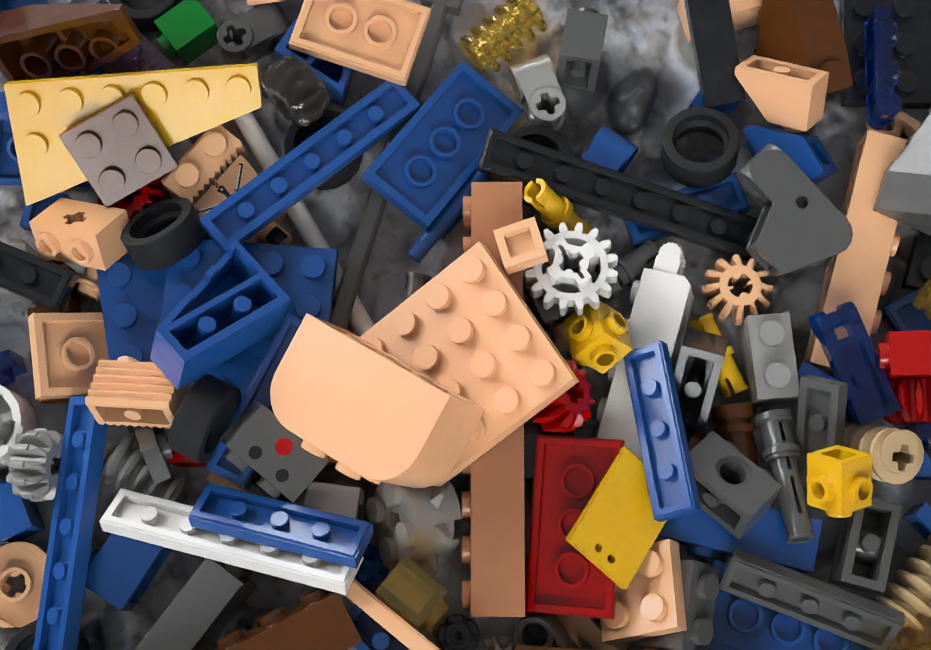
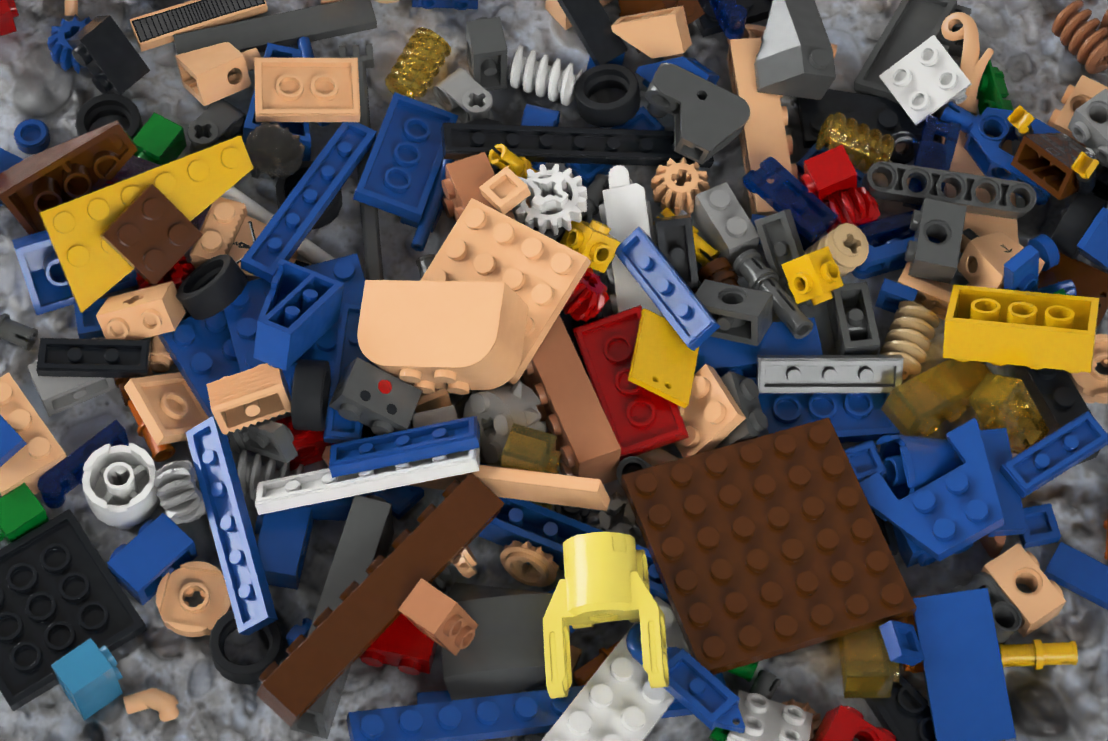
camera: 30 degrees left, 15 degrees down
none -> white piece [508,45,583,106]

